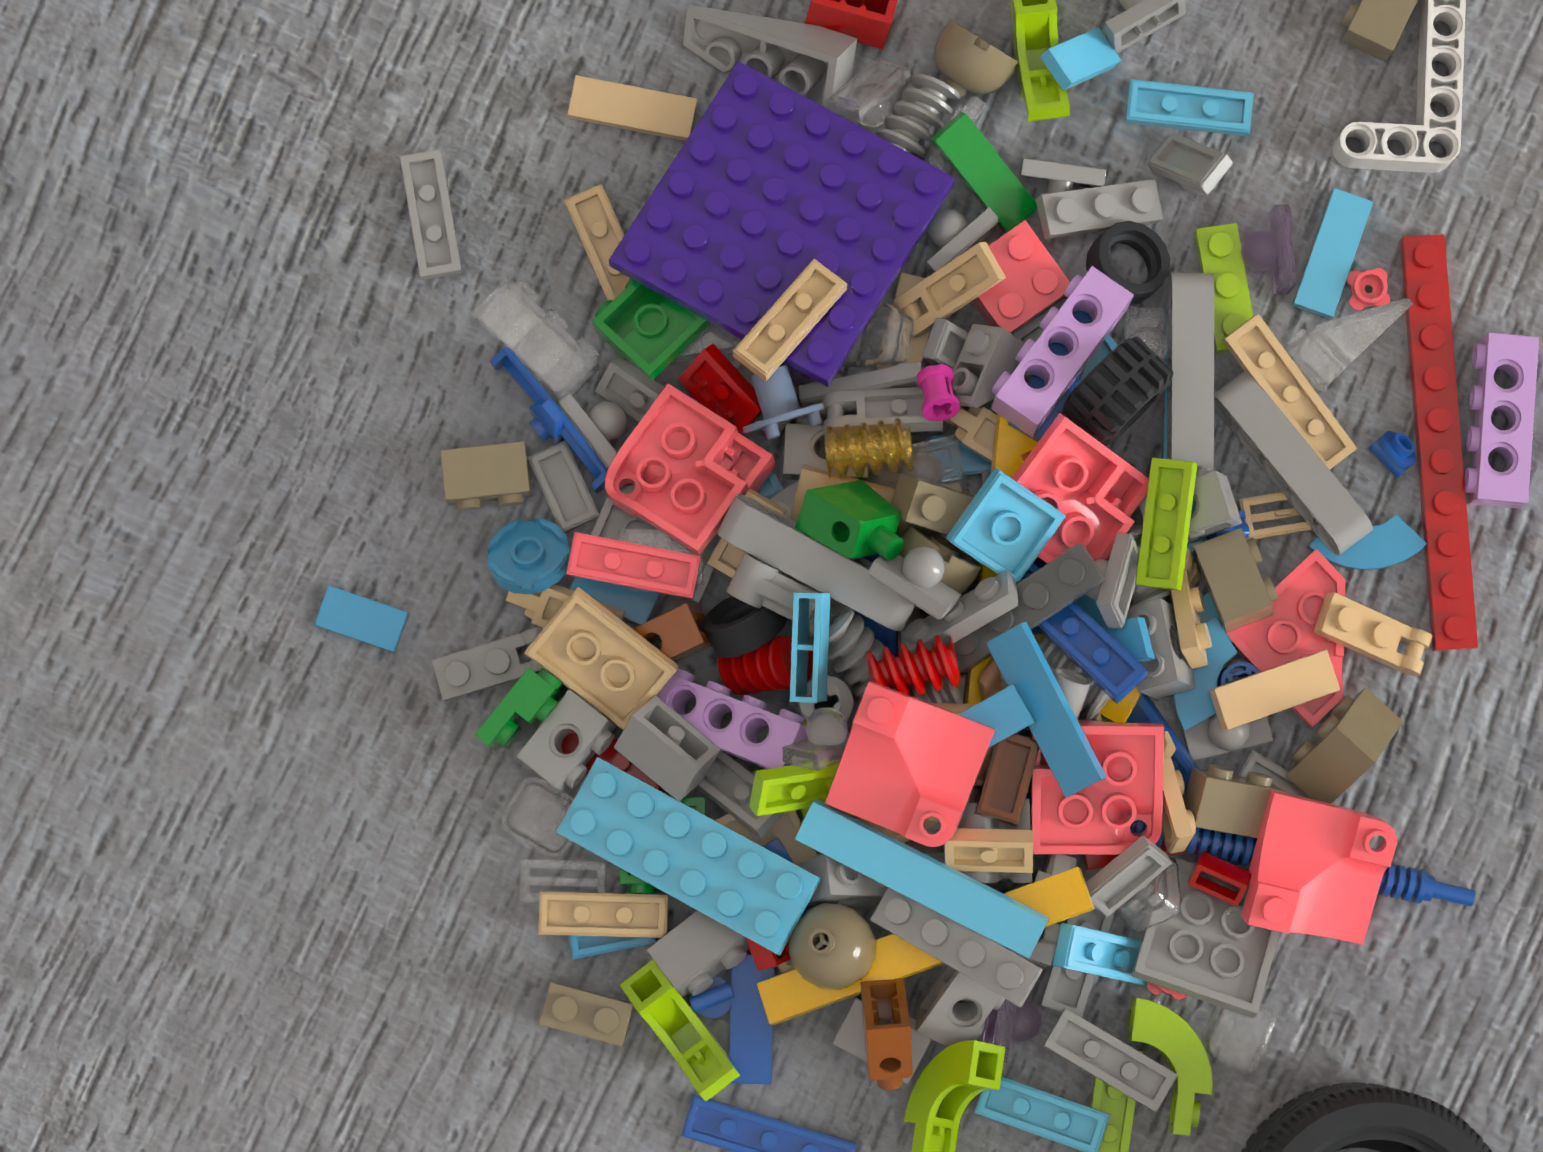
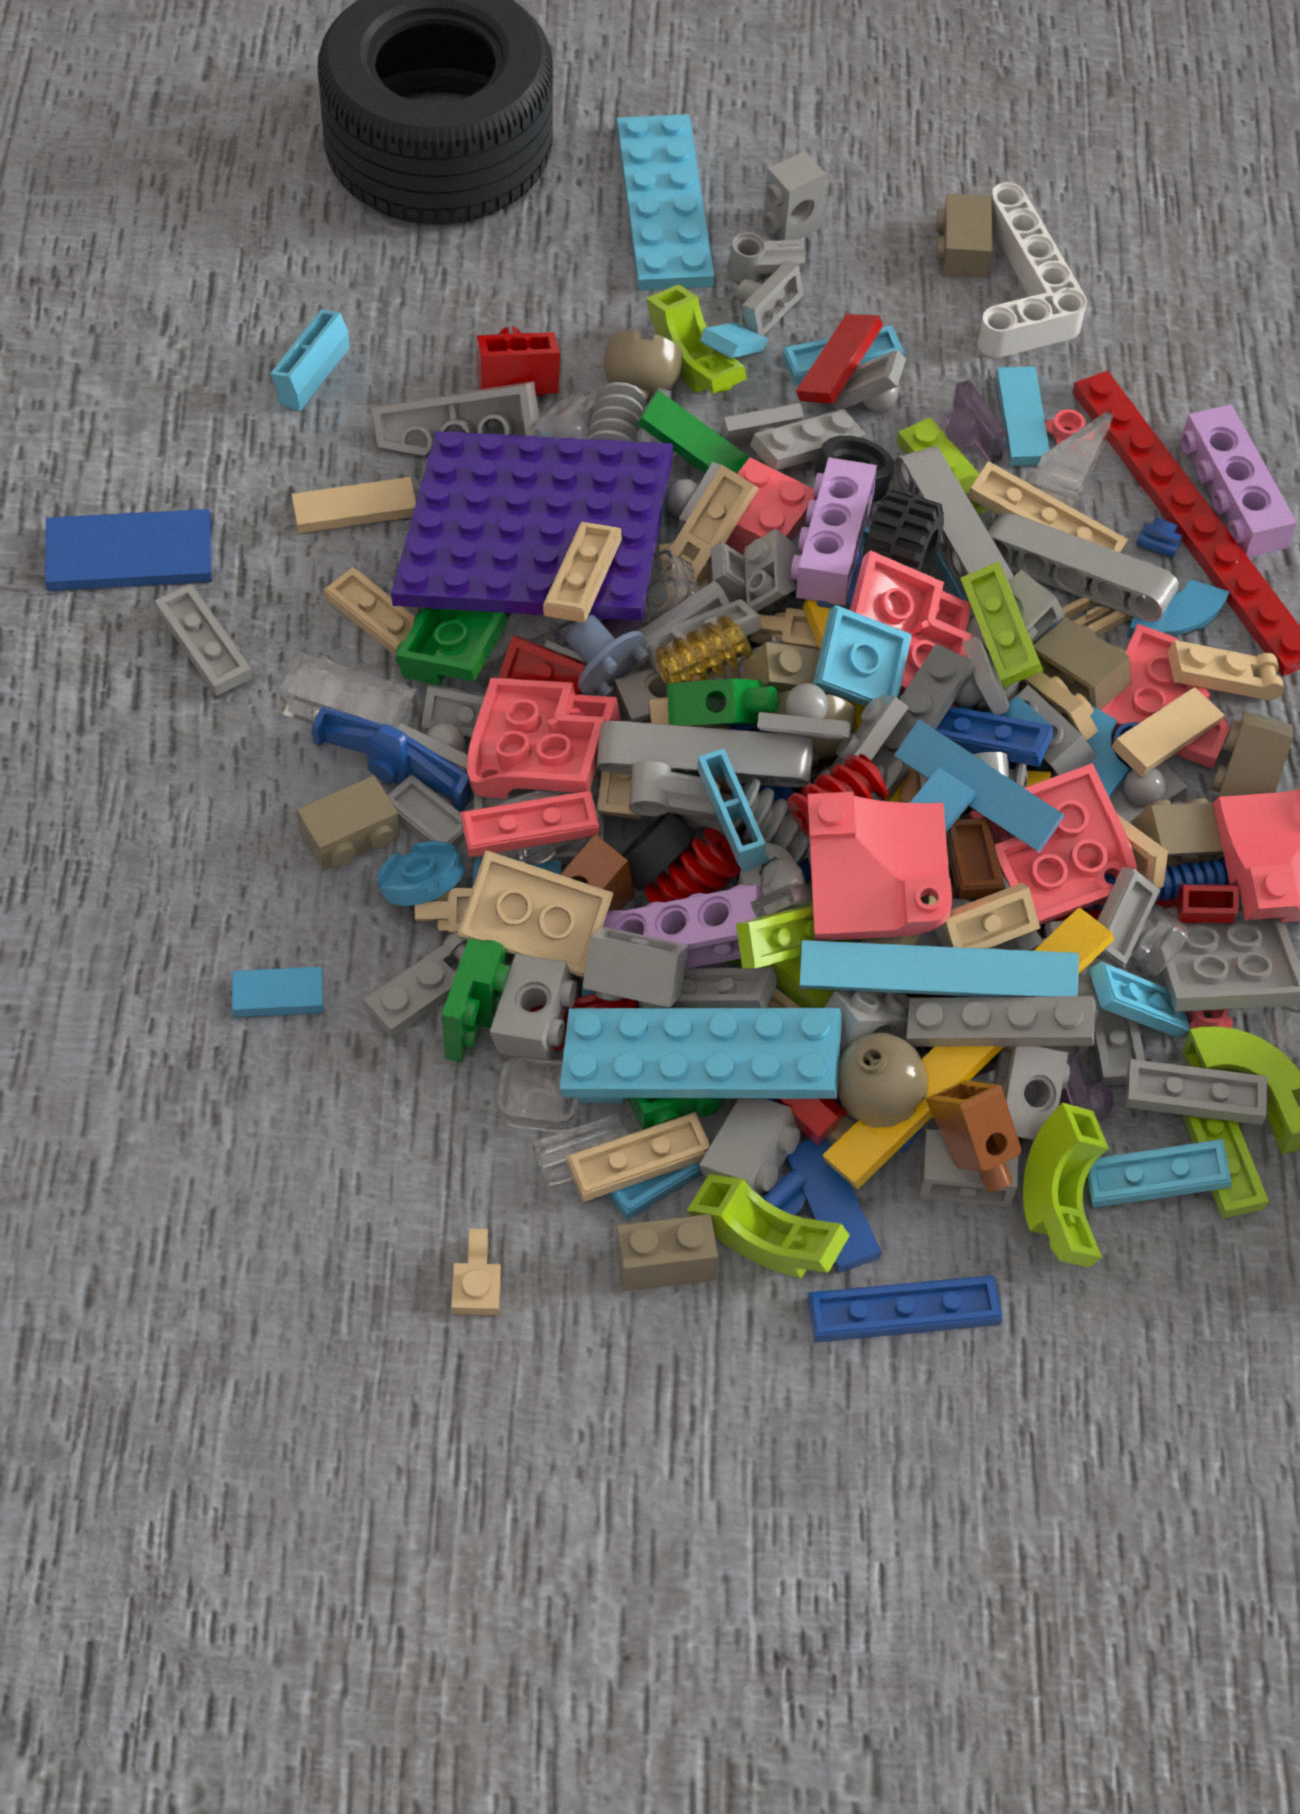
camera: 25 degrees left, 25 degrees down
dark pink bush [917,364,960,421] -> none
none -> blue tile [45,509,212,591]
none -> tan plate [451,1228,501,1316]
none -> red tile [796,314,883,404]

